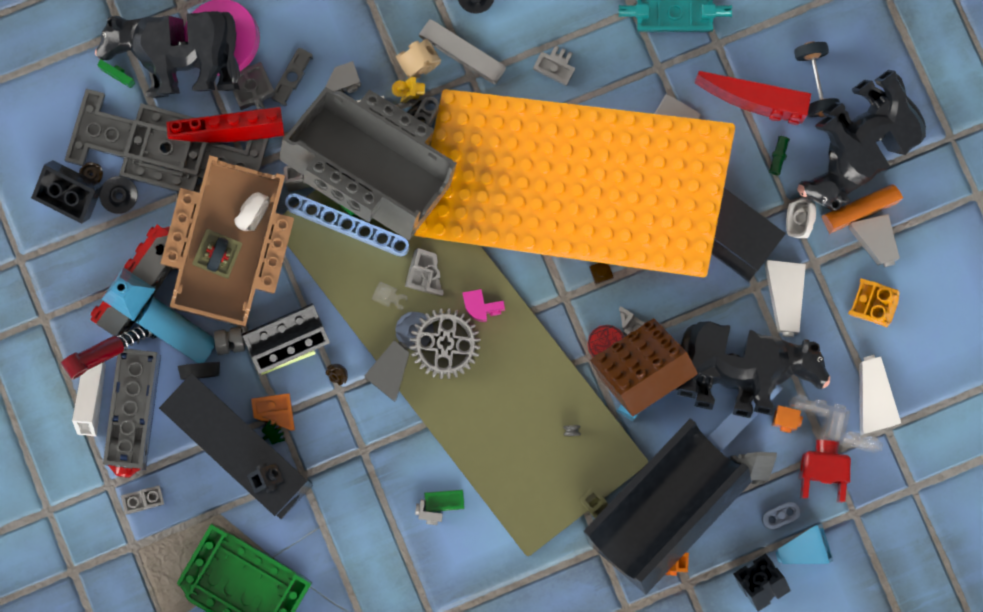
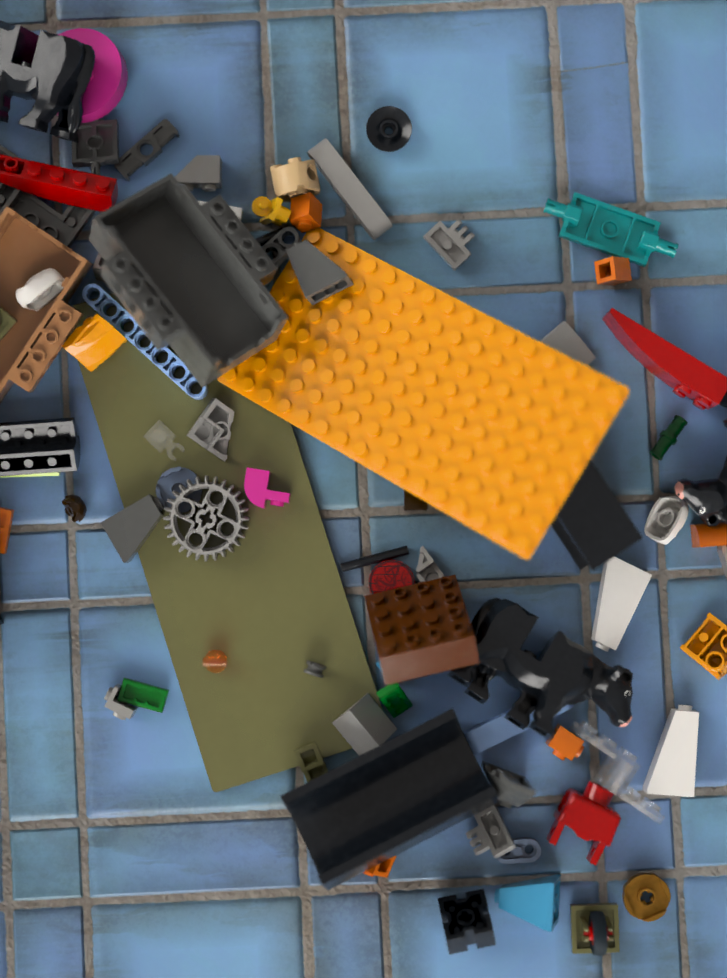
camera: 25 degrees right, 5 degrees up
none -> light orange slope [61,314,127,372]
none -> clear orange plate [203,650,228,673]
none -> dark grey slope [286,240,354,305]
none -> orange brick [289,192,323,233]
none -> light grey slope [332,693,397,756]
none -> black bar [340,545,409,572]
none -> green plate [376,683,413,718]
none -> light grey hinge [466,804,516,858]
none -> olive plate [570,903,620,956]
none -> orange brick [594,256,632,286]
none -> pearl gold plate [622,872,671,922]

